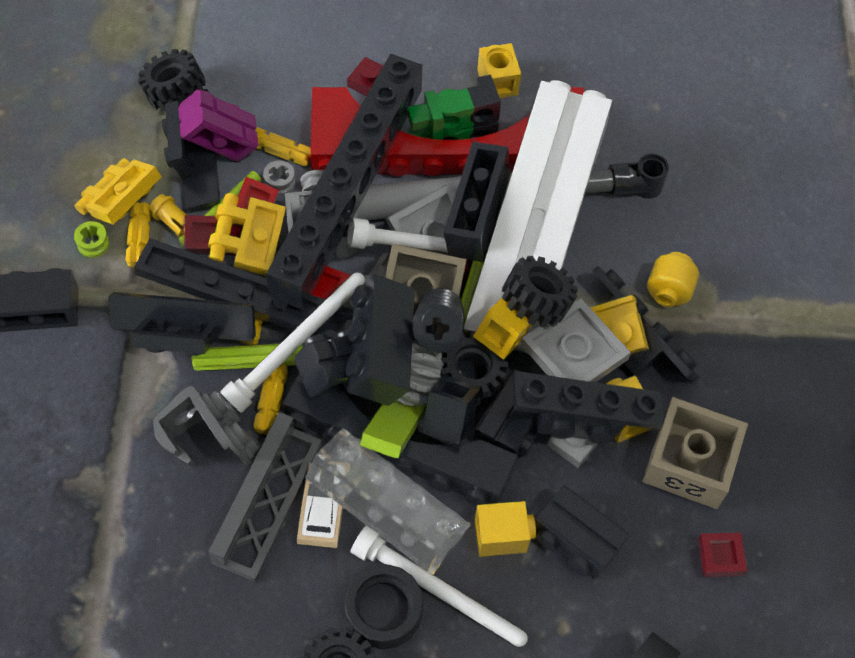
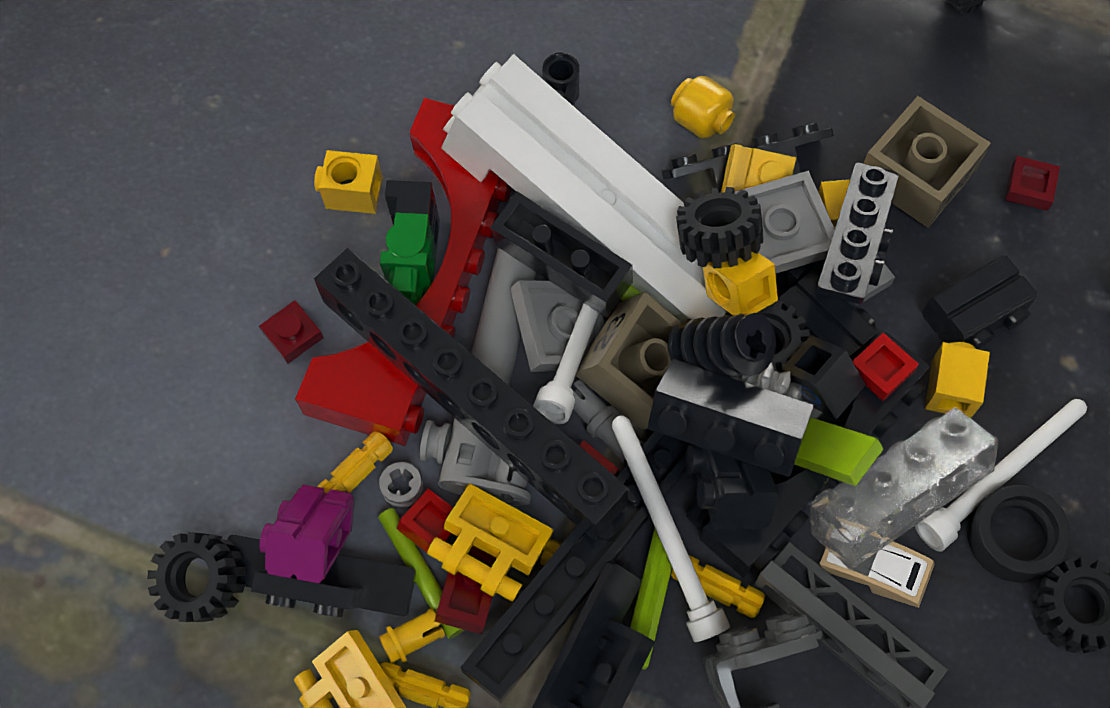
camera: 65 degrees left, 5 degrees up
none -> red plate [852,332,919,401]

